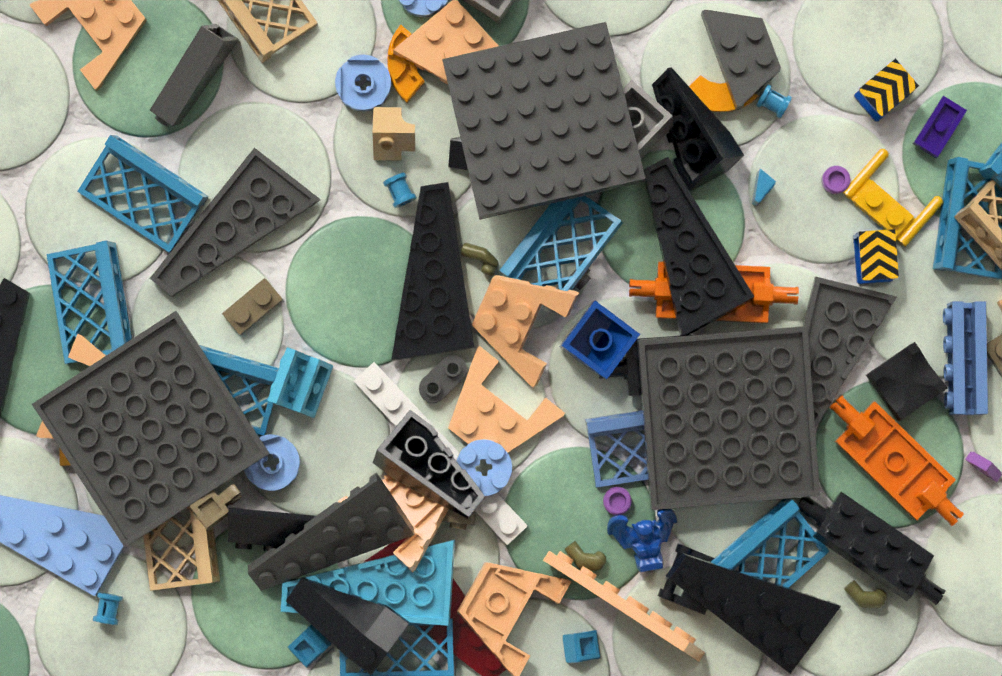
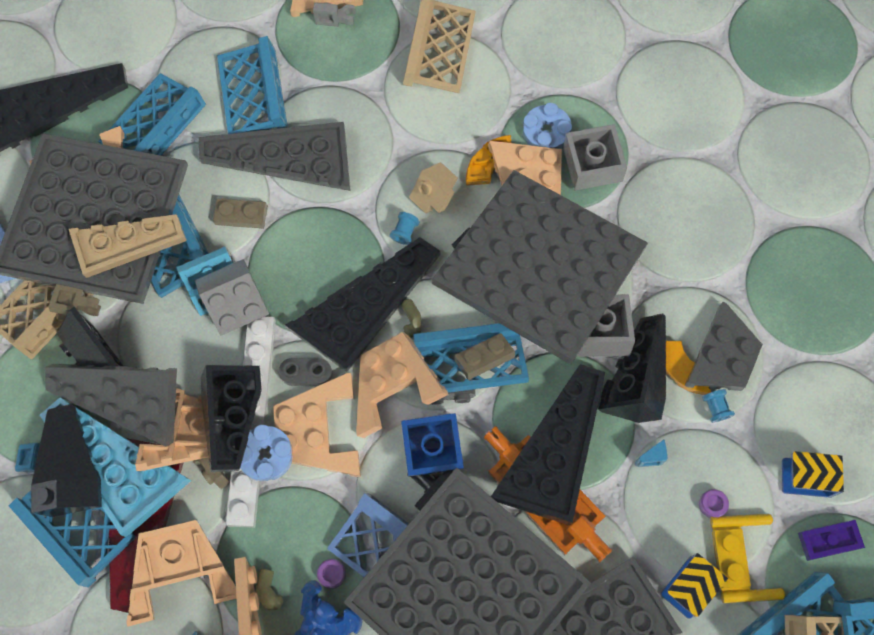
camera: 55 degrees right, 15 degrees down
dark grey slope [149,24,239,127] -> none
light blue plate [244,434,300,491] -> none
light blue plate [335,55,391,112] -> none
none -> tan wing [69,214,187,278]
none -> light grey brick [195,259,269,336]
none -> light grey plate [313,3,356,27]
none -> dark tan plate [455,333,515,380]

